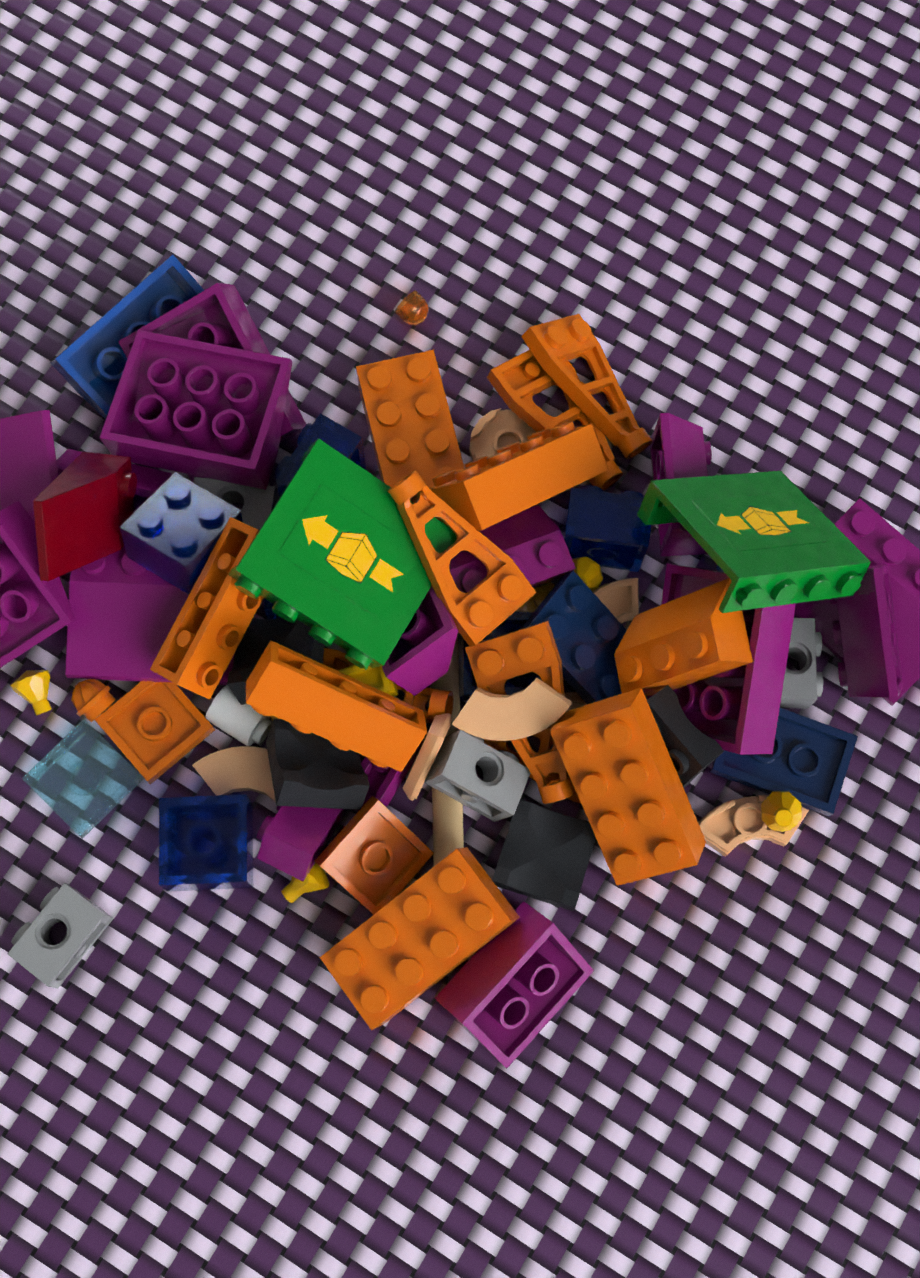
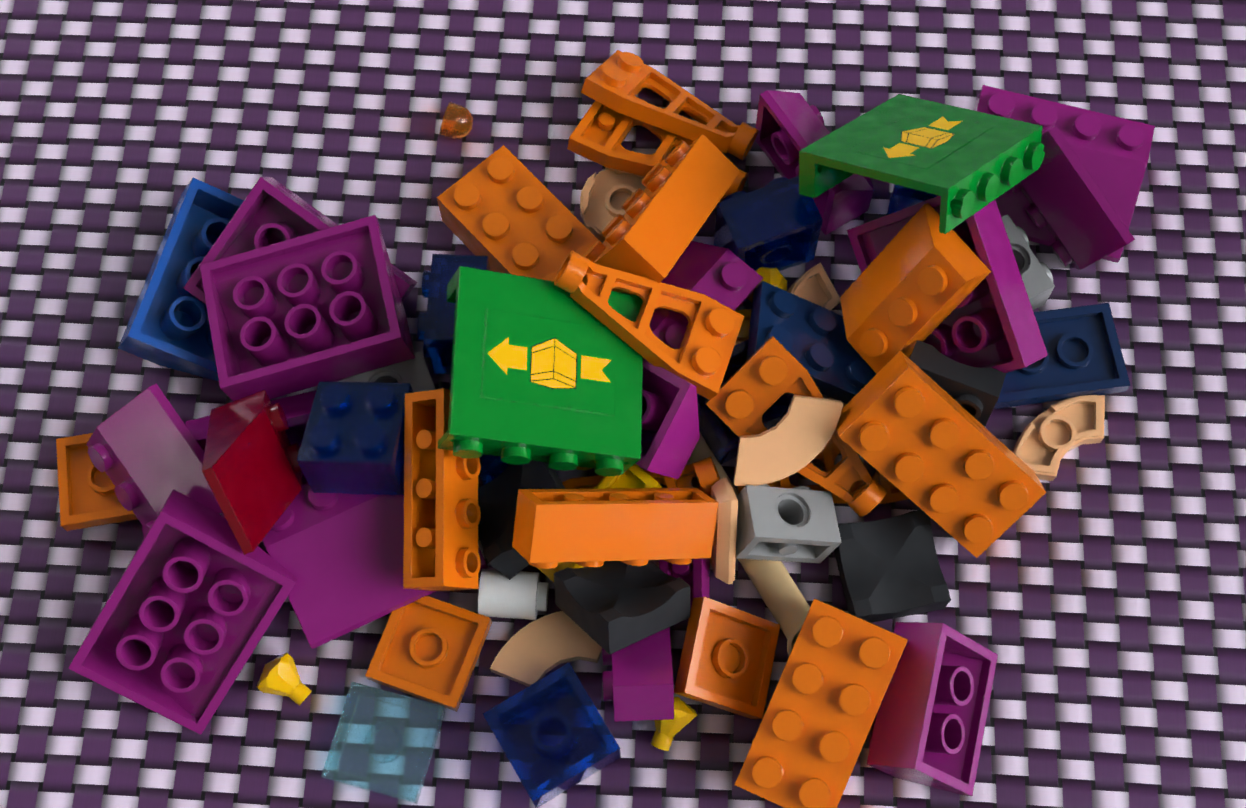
camera: 25 degrees left, 5 degrees down
orange plate [71,679,116,722] -> none
yellow rock [761,791,802,832] -> none

